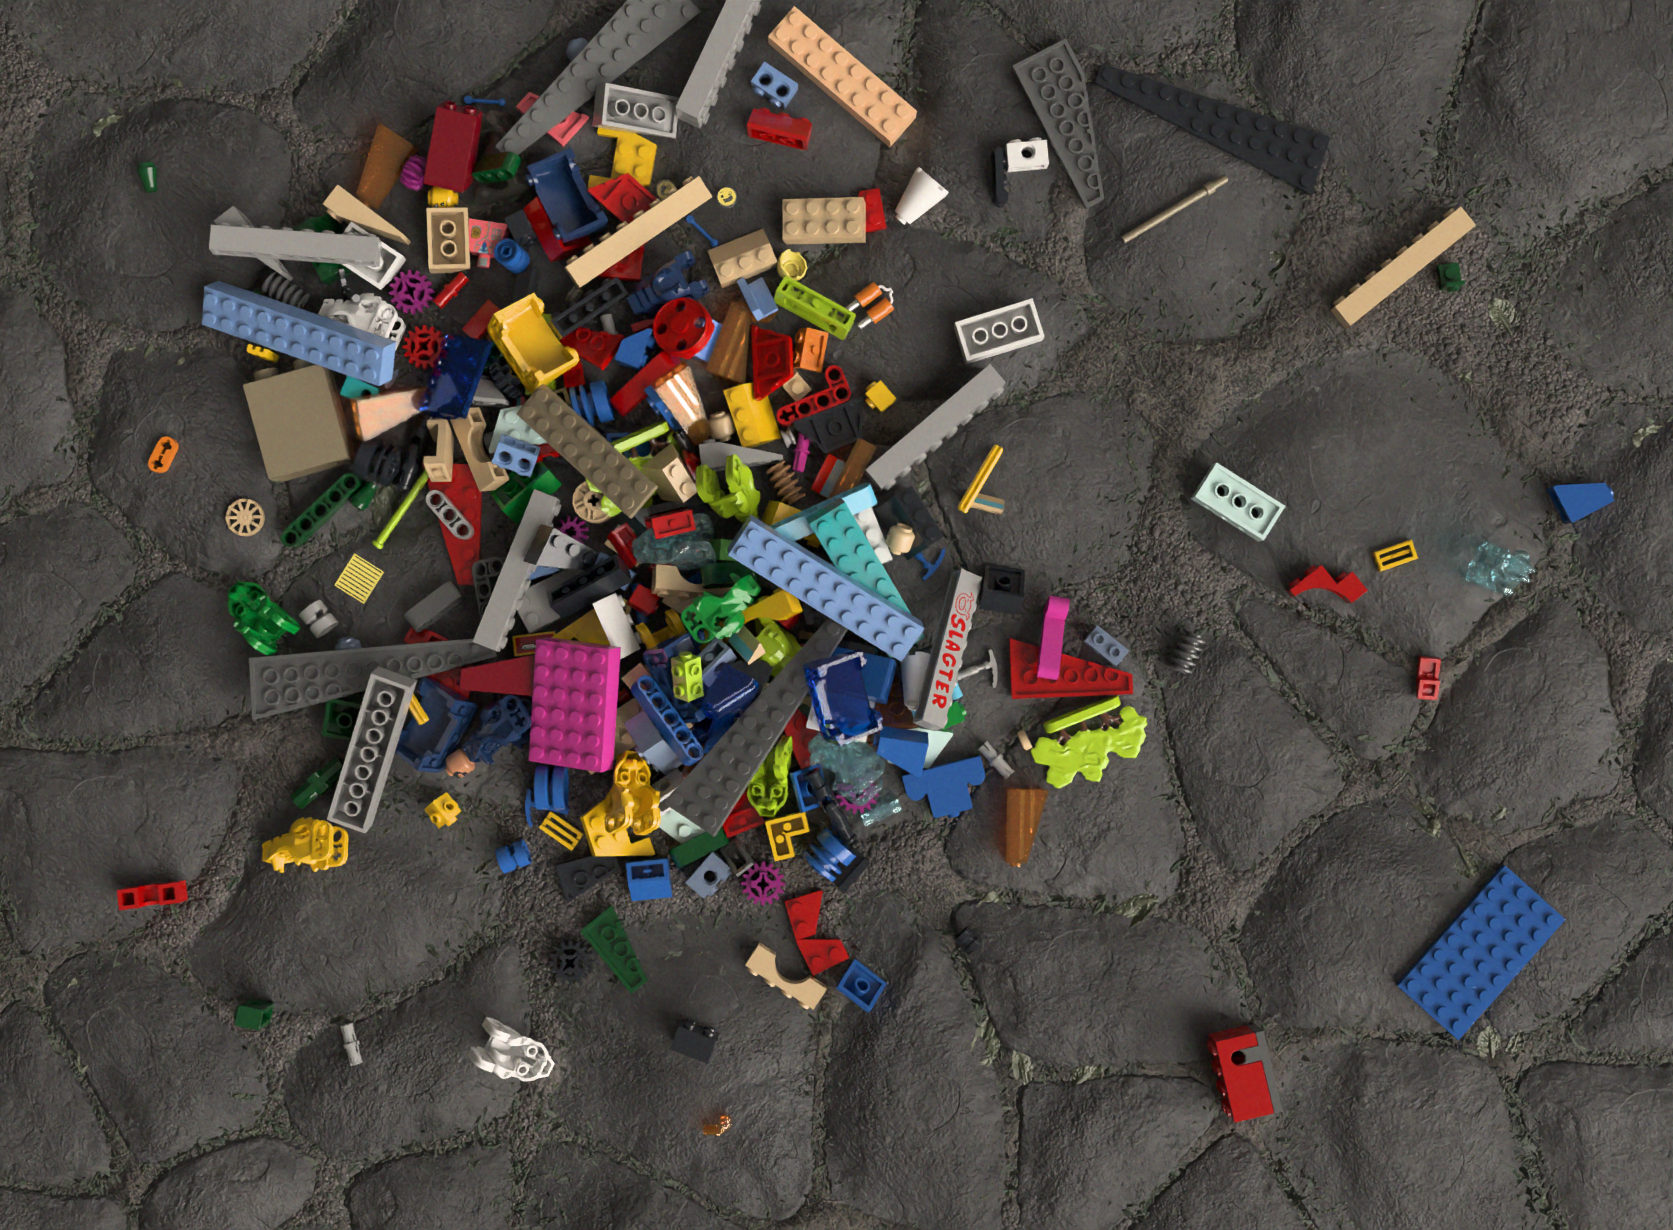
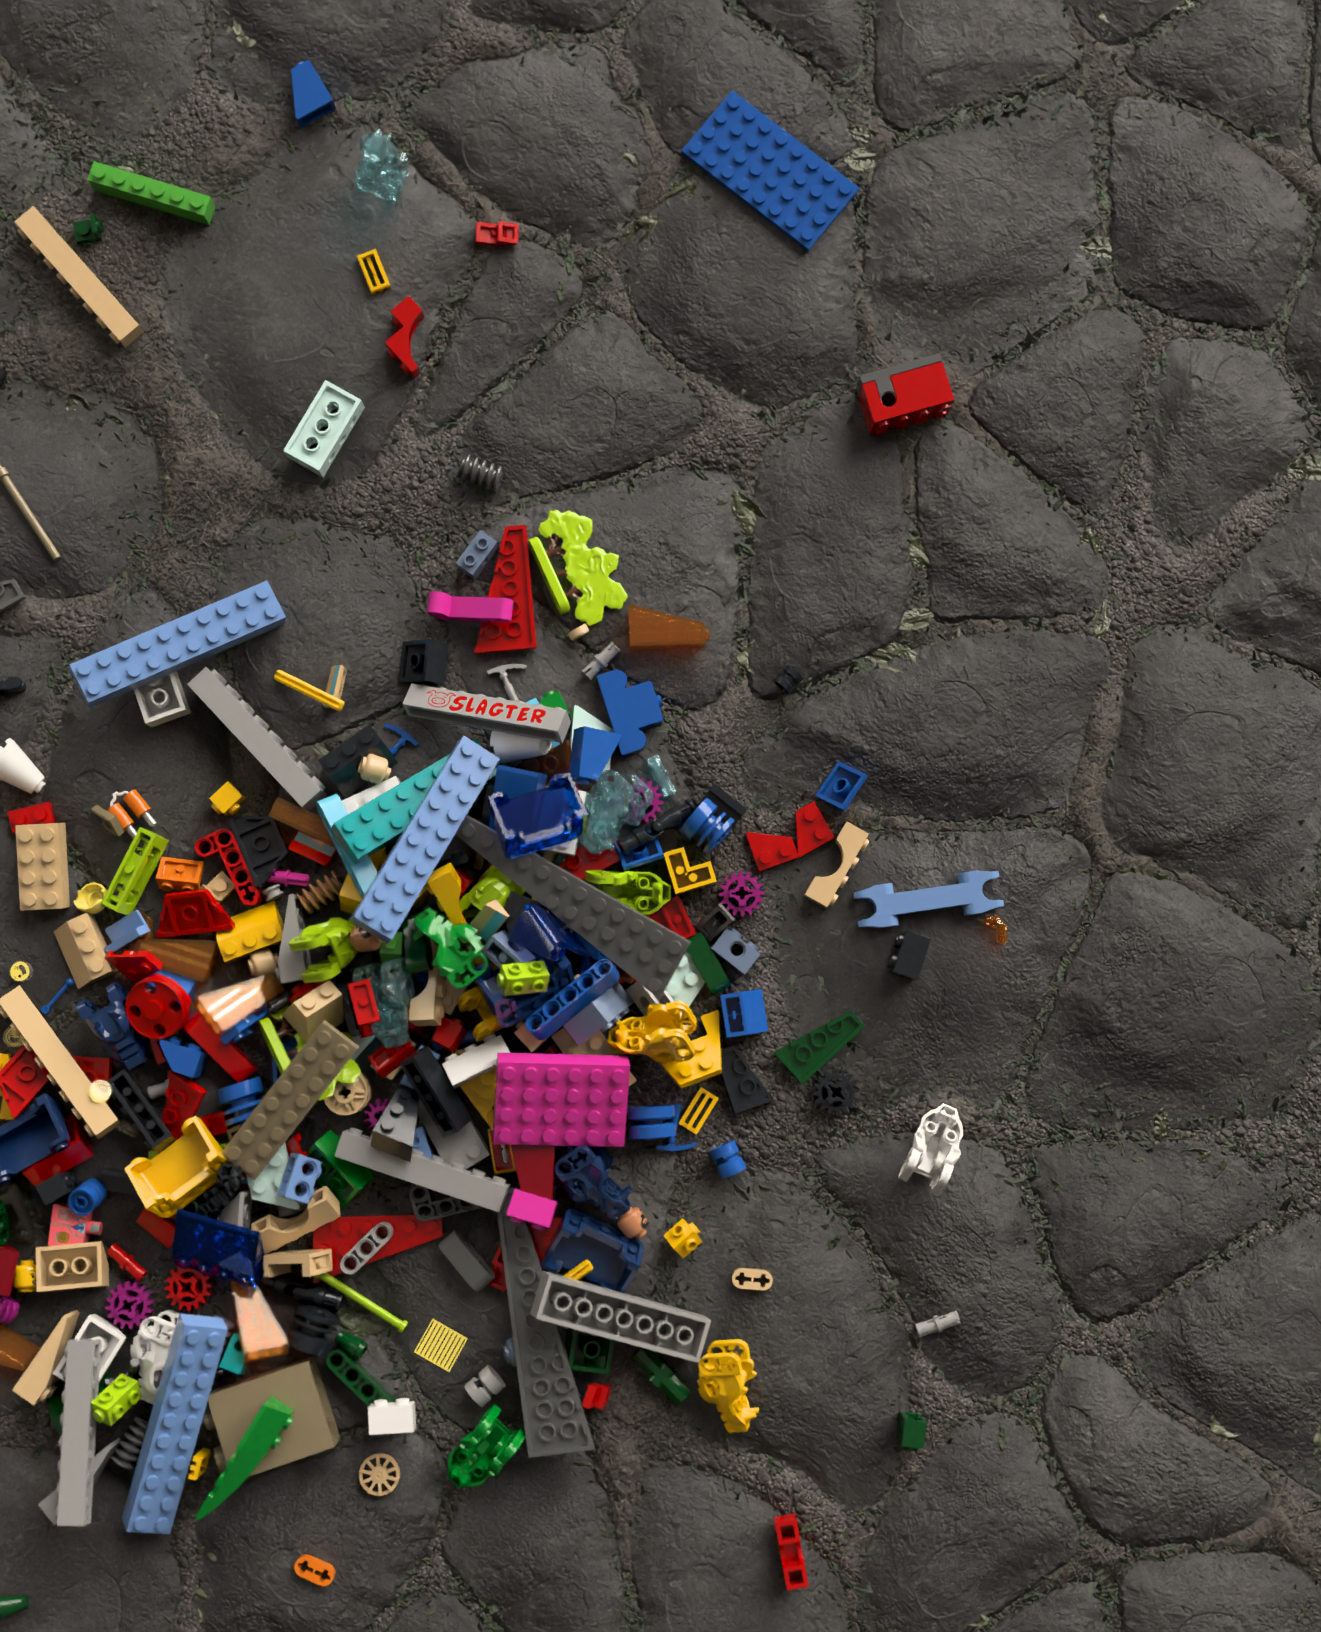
camera: 90 degrees left, 5 degrees down
none -> medium blue brick [69,581,286,709]
none -> bright green brick [87,161,216,225]
none -> clear tile [89,1080,112,1103]
none -> dark tan tile [91,805,124,836]
none -> lime brick [91,1373,142,1426]
none -> red wing [105,950,163,983]
none -> green wedge [195,1396,294,1520]
none -> black gear [215,1162,244,1191]
none -> nougat head [350,925,383,952]
none -> white brick [368,1398,416,1435]
none -> dark pink brick [507,1189,558,1231]
none -> red slope [582,1383,613,1409]
none -> tan beam [732,1268,773,1290]
none -> medium blue piece [853,870,1004,928]

